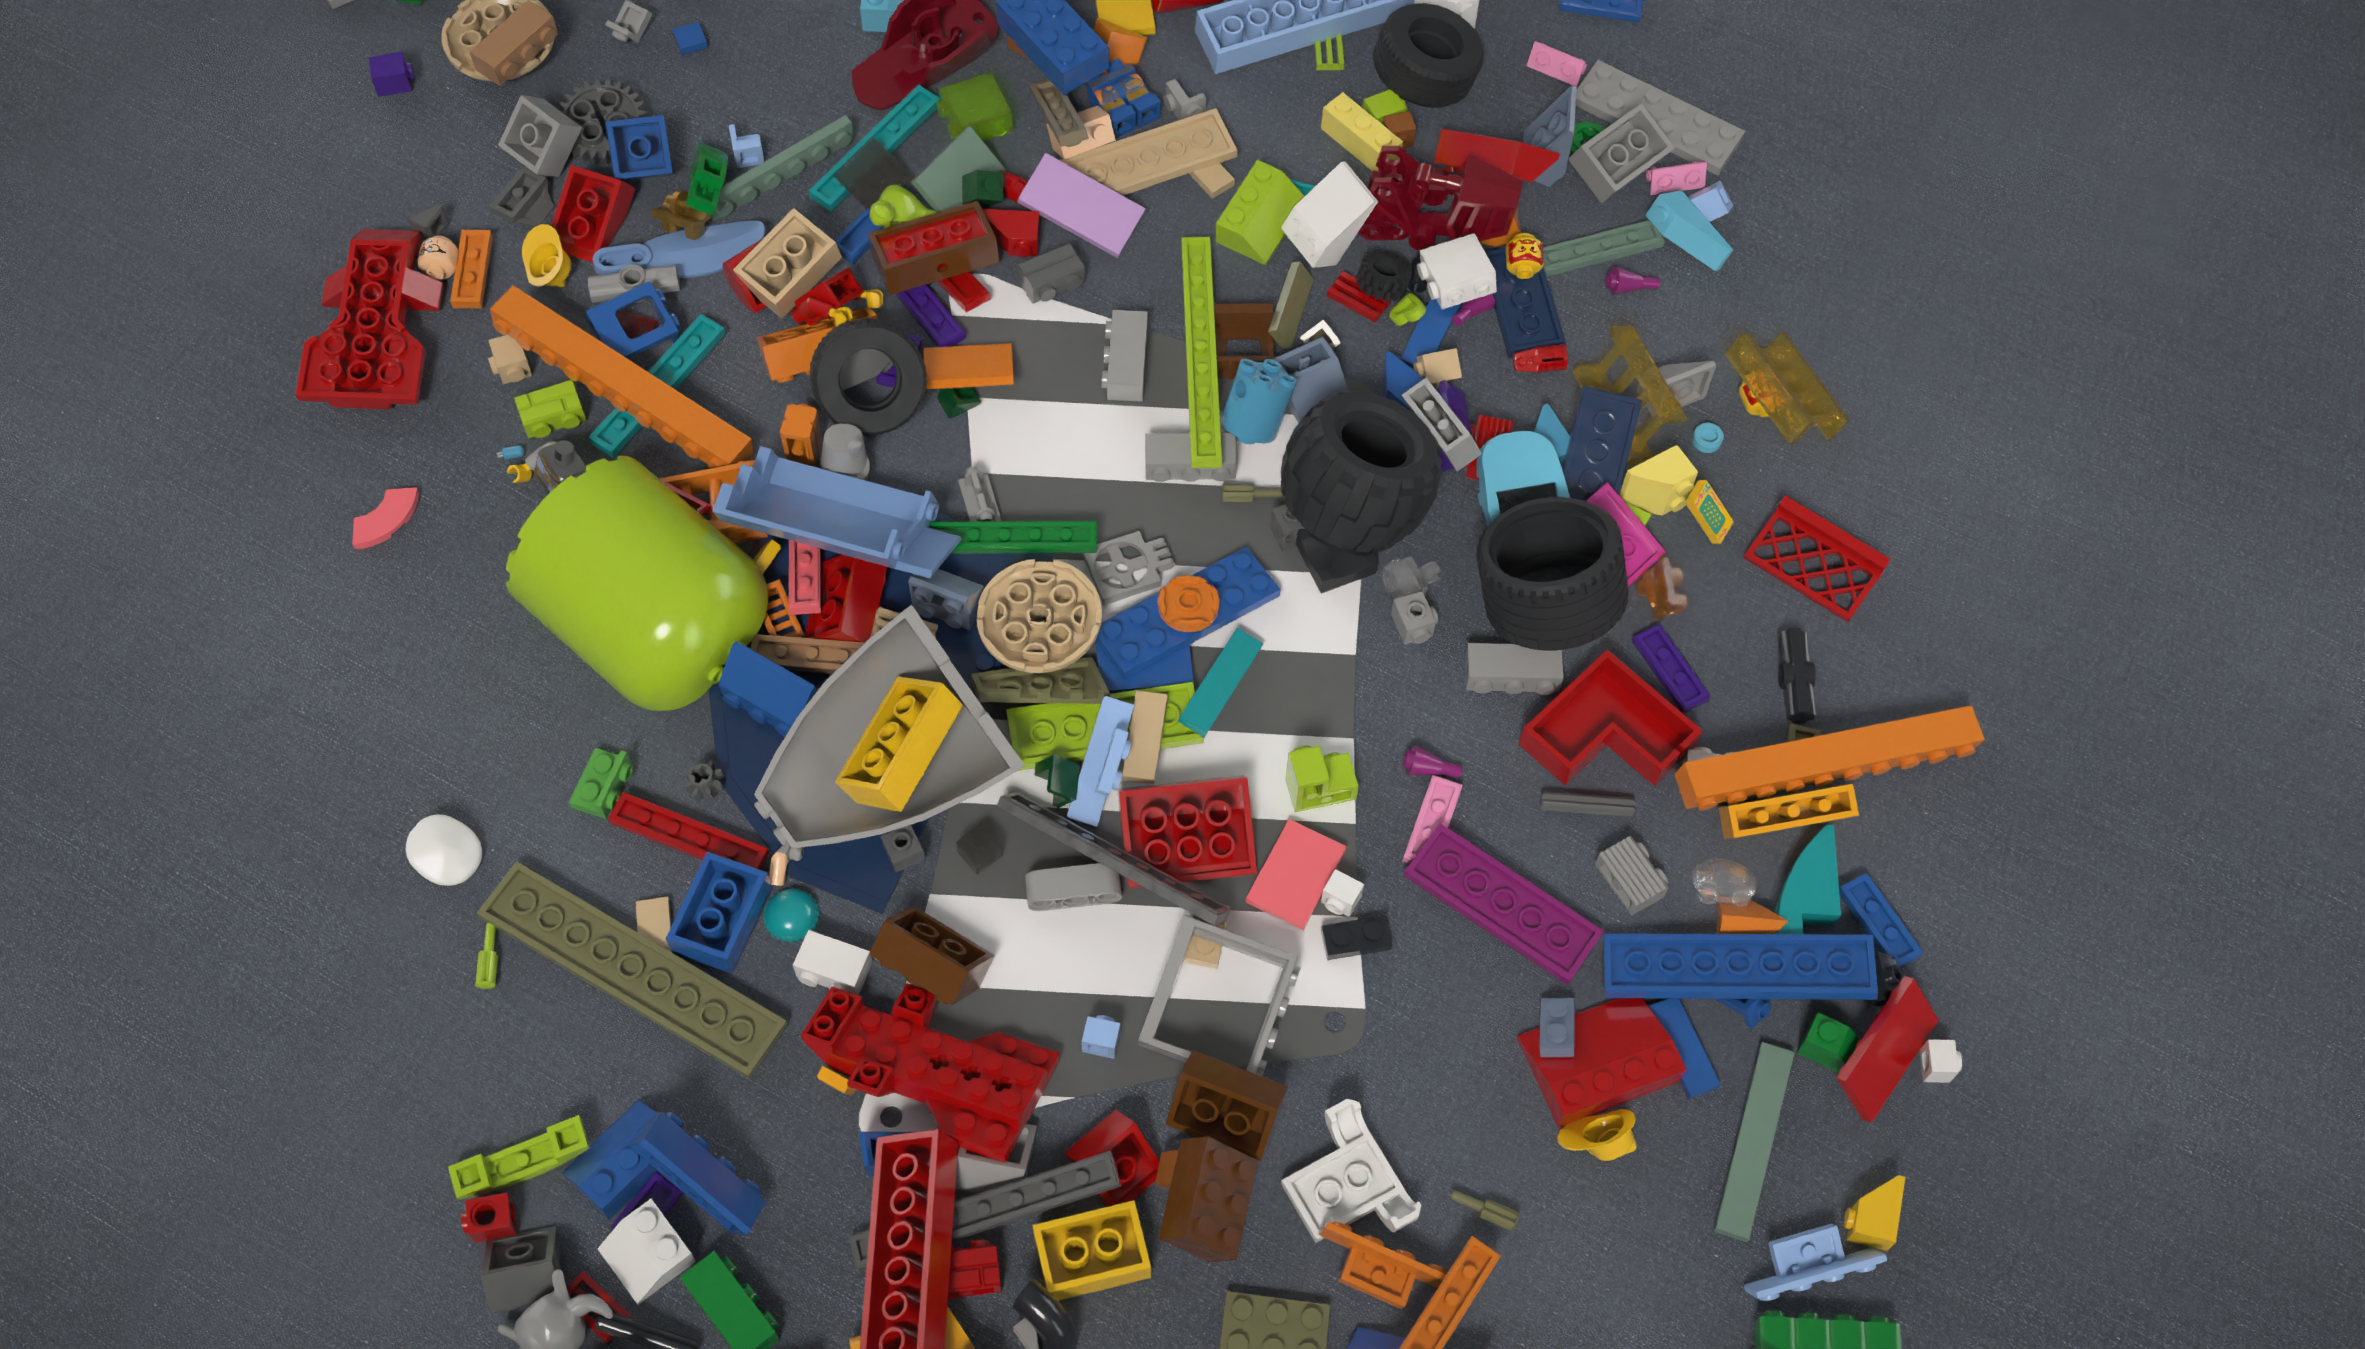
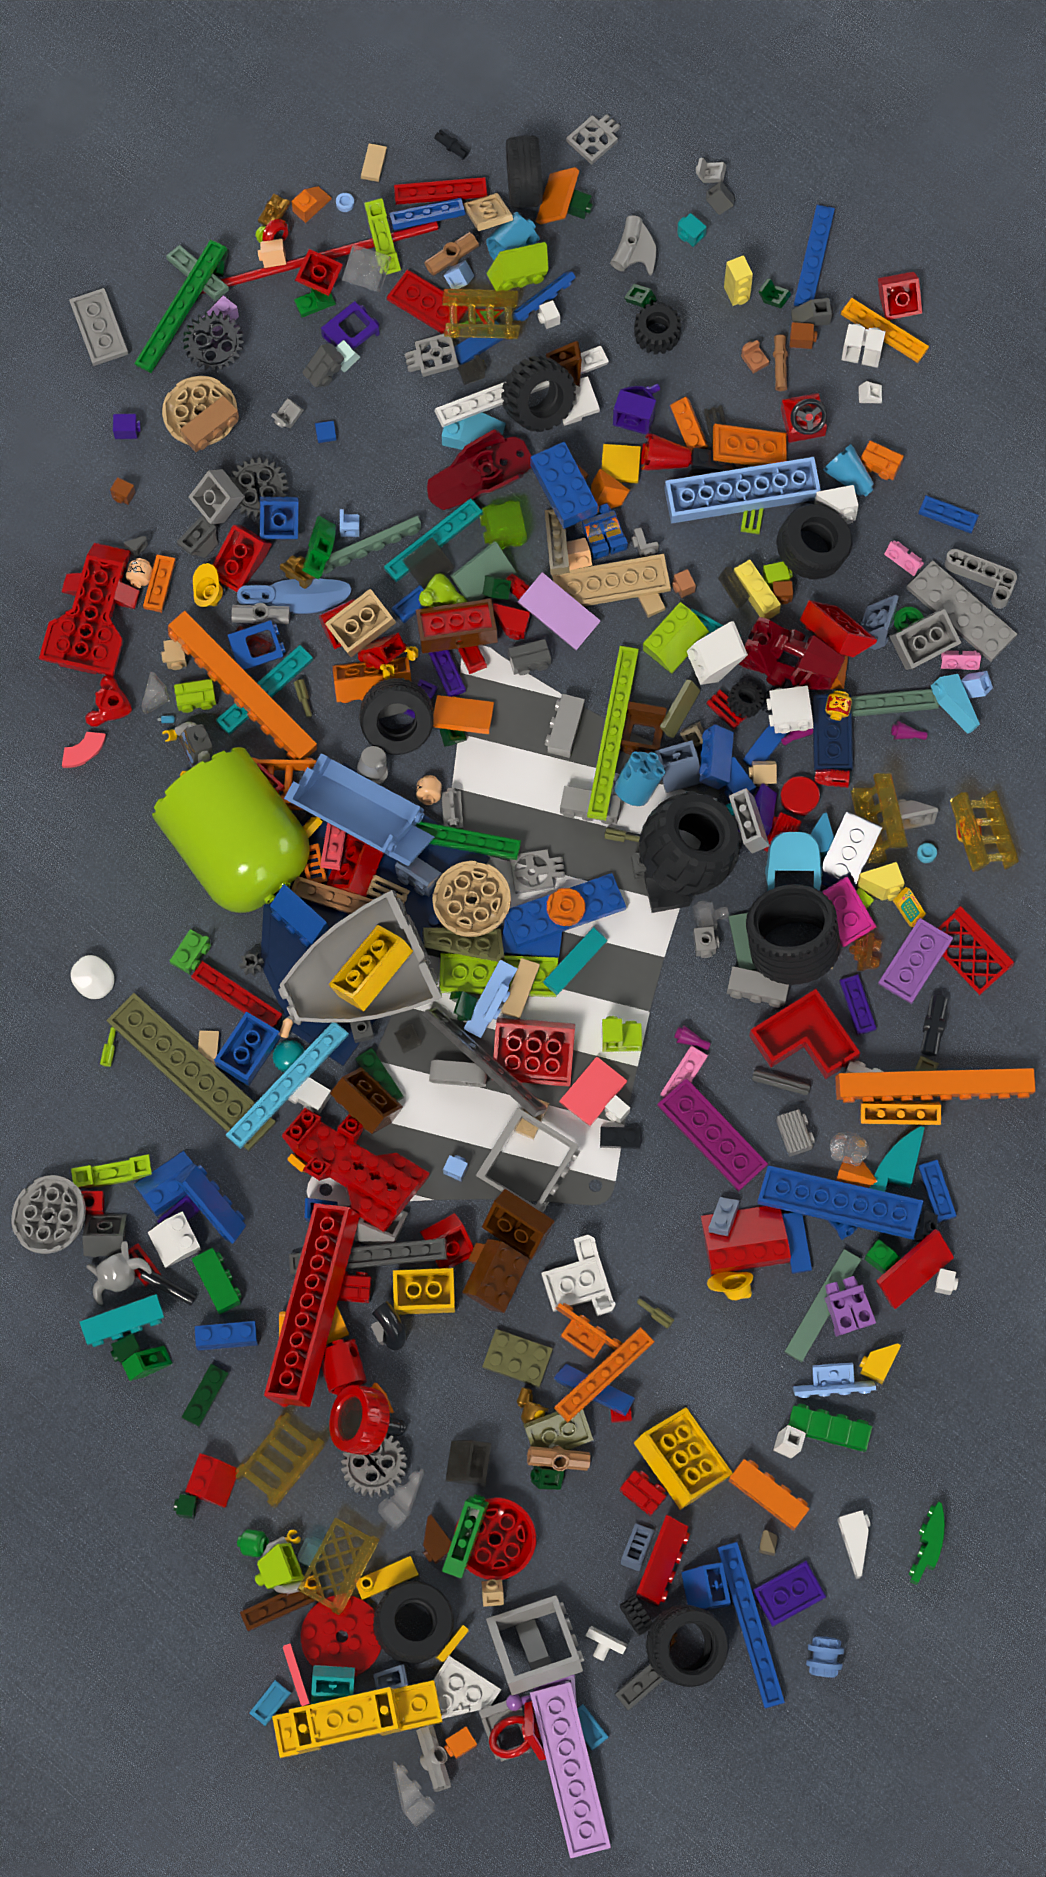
camera: 15 degrees right, 10 degrees up
orange brick [780,404,823,467] -> none
lime tile [1389,292,1426,326] -> none
none -> light grey brick [11,1175,86,1254]
none -> red head [85,675,132,727]
none -> dark orange plate [110,477,136,505]
none -> clear slope [141,672,170,714]
none -> medium azure tile [226,1022,349,1149]
none -> olive axle [293,679,312,718]
none -> dark green plate [355,1048,404,1101]
none -> light nougat head [416,775,442,805]
none -> nougat plate [672,569,696,598]
none -> blue brick [699,725,734,789]
none -> clear smoke tile [718,566,750,608]
none -> sand green tile [728,913,758,971]
none -> red tile [781,776,820,816]
none -> medium lavender hips [824,1276,876,1337]
none -> medium lavender plate [878,918,953,1004]
none -> light grey beam [945,549,1017,609]

